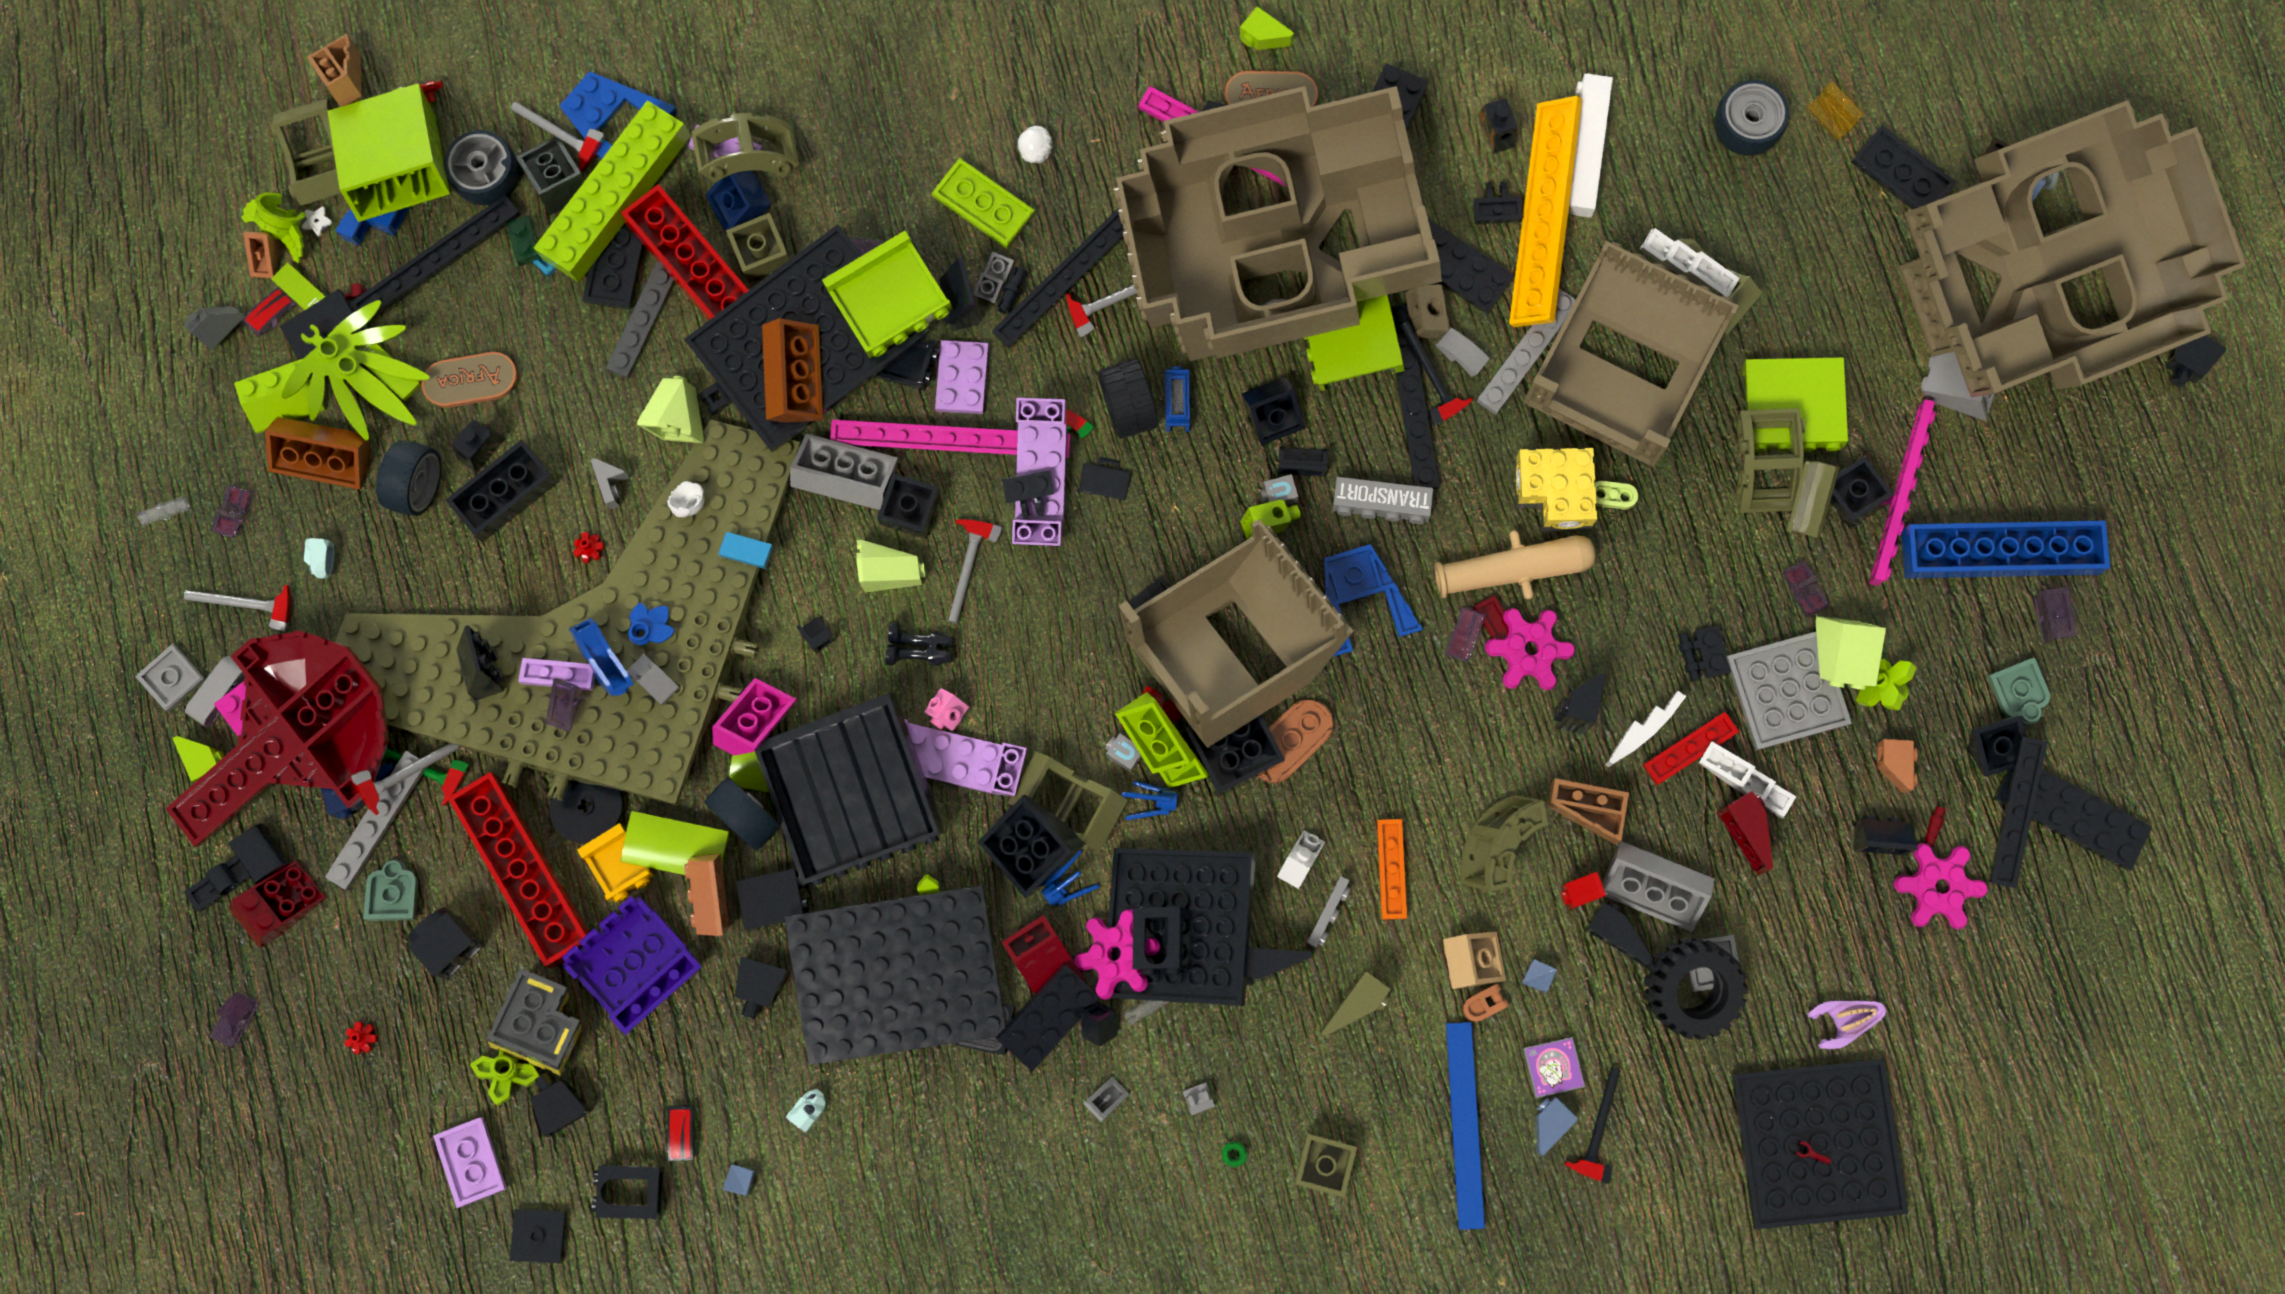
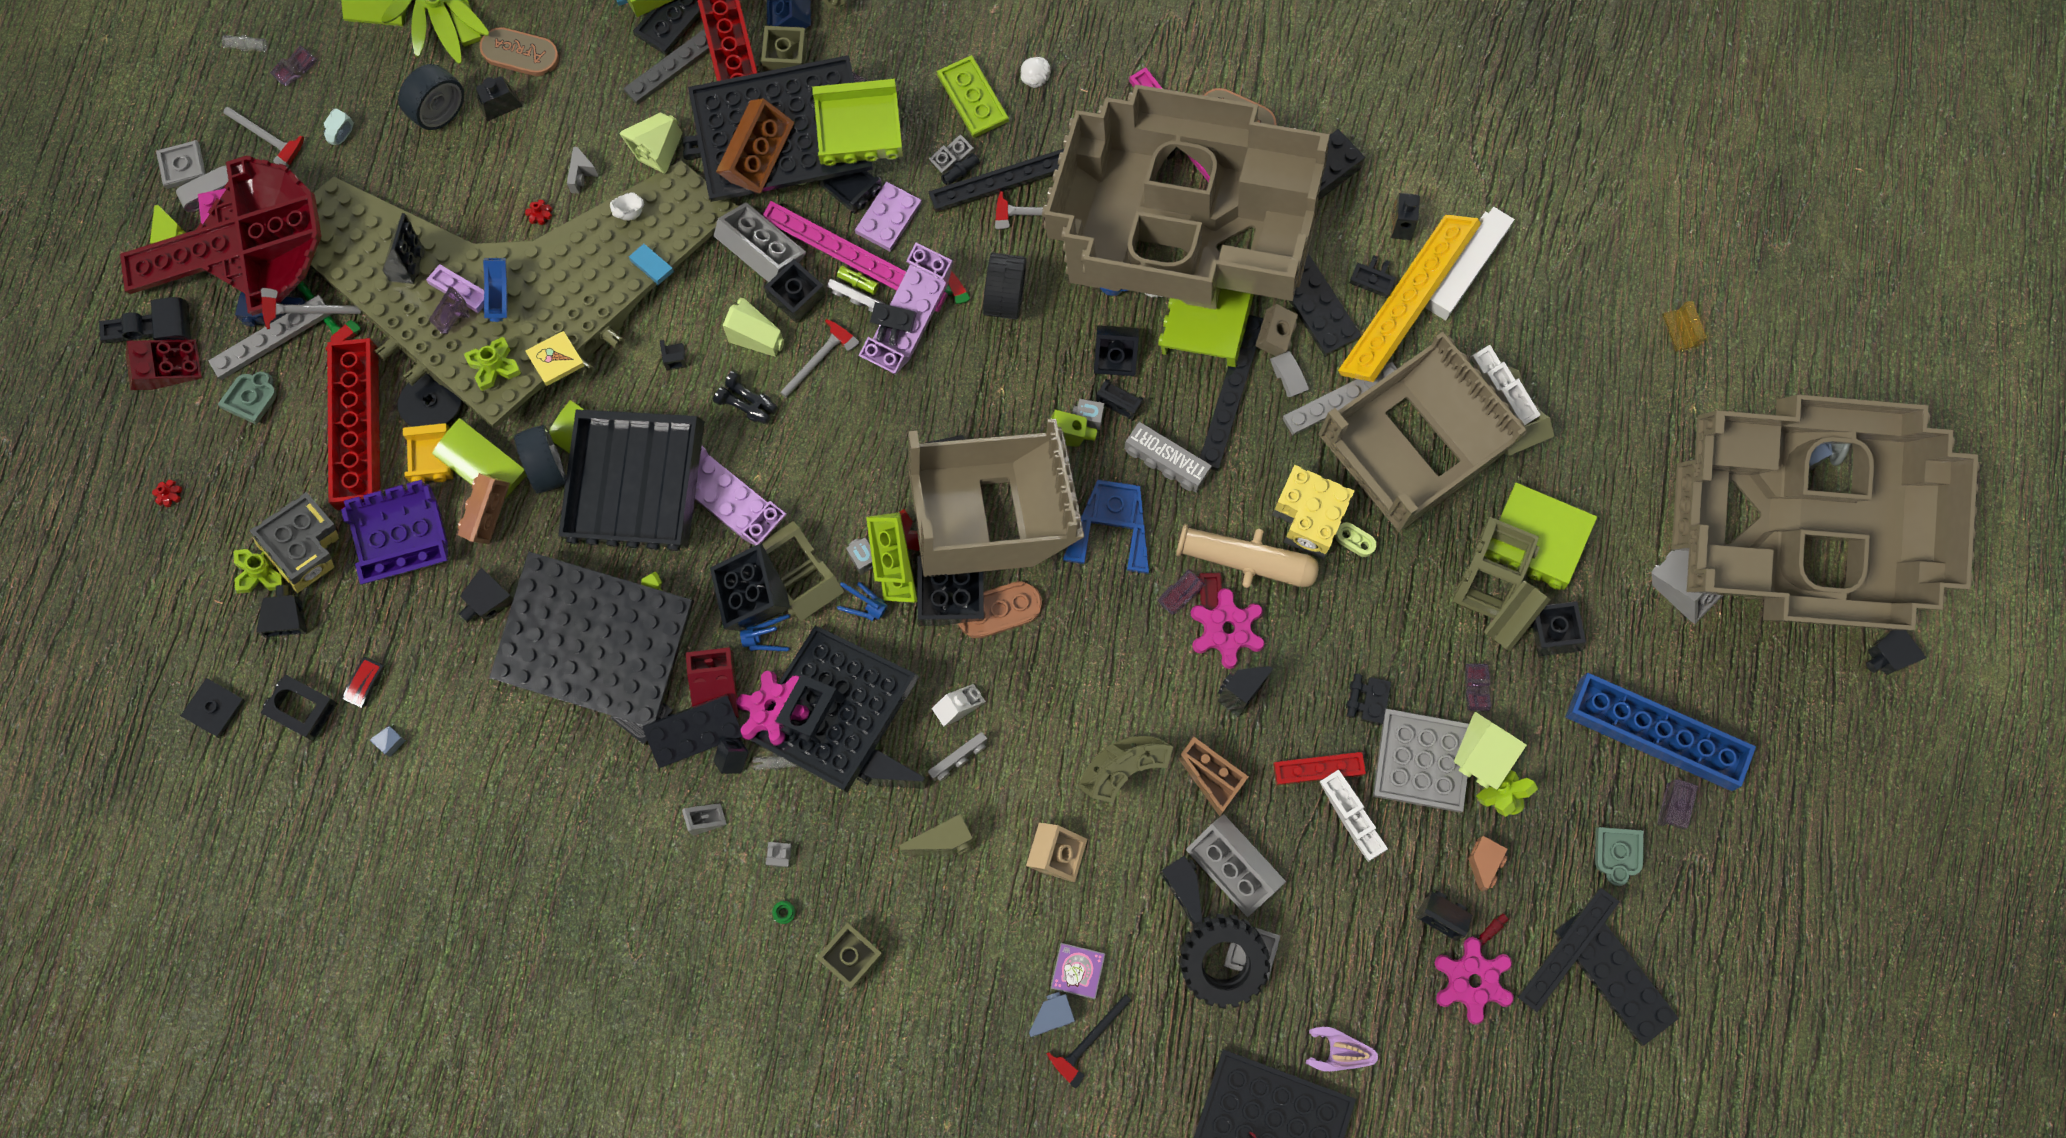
camera: 20 degrees right, 5 degrees down
clear purple slope [209,992,259,1048] -> none
dark orange slope [265,417,371,489] -> none
black piece [407,907,485,980] -> none
lavender plate [433,1117,507,1208] -> none
black brick [445,440,558,542] -> none
light grey slope [627,654,679,705] -> none
blue plate [628,603,675,645] -> none
dark pink slope [713,678,796,756] -> none
black panel [736,869,810,932] -> none
light aqua rock [786,1089,826,1132] -> none
bright pink brick [924,688,969,731] -> none
black slope [939,257,980,331] -> none
black piece [1079,457,1131,500] -> none
blue window [1165,367,1190,432] -> none
lime slope [1239,7,1294,50] -> none
orange plate [1377,819,1407,920] -> none
black piece [1400,321,1473,425] -> none
blue tile [1445,1022,1485,1230] -> none
nougat plate [1462,983,1510,1022] -> none
sand blue slope [1522,959,1557,993] -> none
red slope [1560,872,1606,910] -> none
white slope [1605,691,1686,767] -> none
wheel [1714,79,1789,156] -> none
dark red slope [1717,791,1773,876] -> none
black plate [1851,125,1957,210] -> none
dark pink plate [1869,399,1936,586] -> none
black slope [1967,715,2026,777] -> none
none -> lime plant [464,337,521,391]
none -> light yellow tile [525,331,585,386]
none -> plate [827,279,888,312]
none -> lime pin [837,265,879,295]

